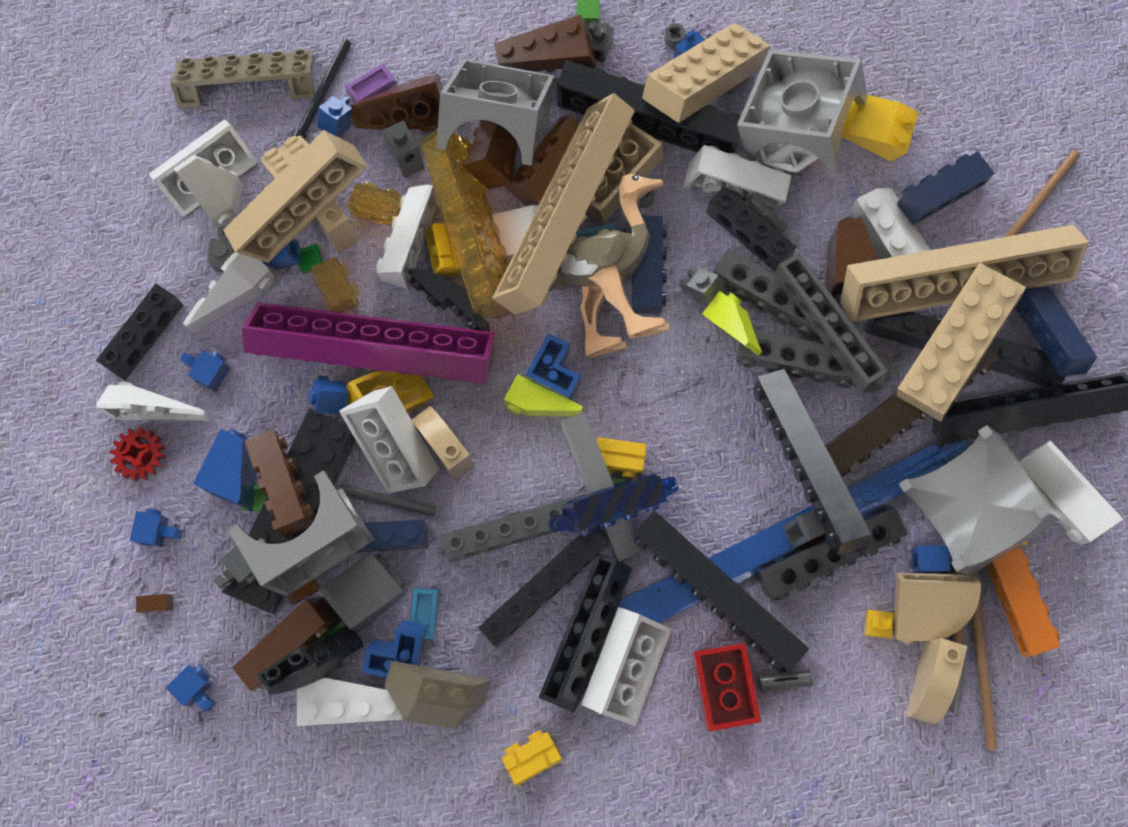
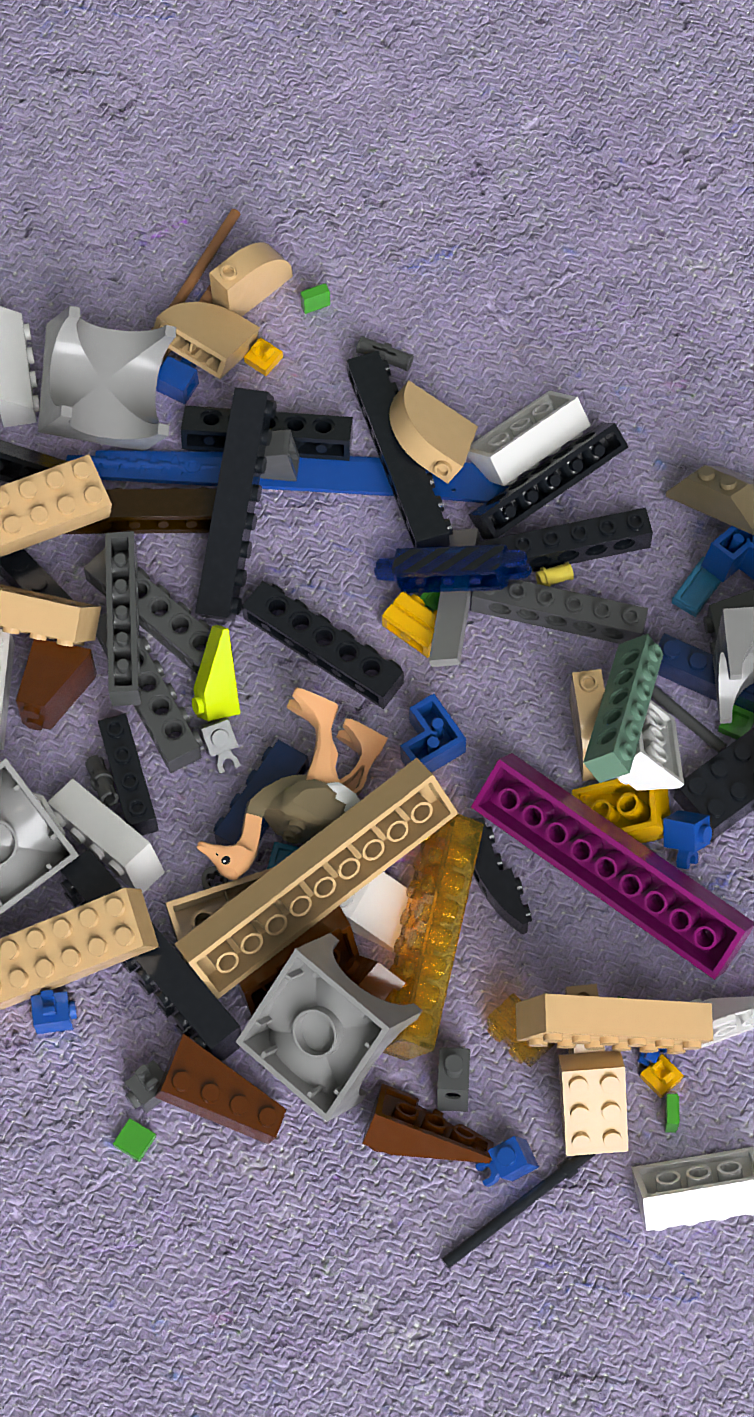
camera: 150 degrees left, 10 degrees down
dark tan bracket [170,49,315,108] -> none
white wedge [173,155,244,228] -> none
dark grey brick [207,227,235,272] -> none
clear yellow brick [310,257,360,313] -> none
medium lavender tile [345,63,396,103] -> none
white slope [376,185,438,289] -> none
yellow brick [425,223,468,277] -> none
yellow brick [501,729,563,786] -> none
neon yellow slope [504,374,583,416] -> none
dark grey bush [664,24,685,48] -> none
red brick [691,643,761,731] -> none
orange brick [986,548,1061,657] -> none
none -> black brick [242,580,404,709]
none -> bright green tile [300,283,330,314]
none -> tan brick [389,380,478,484]
none -> light yellow pin [535,562,574,587]
none -> sand green brick [583,634,663,783]
none -> bright green tile [665,1094,679,1133]

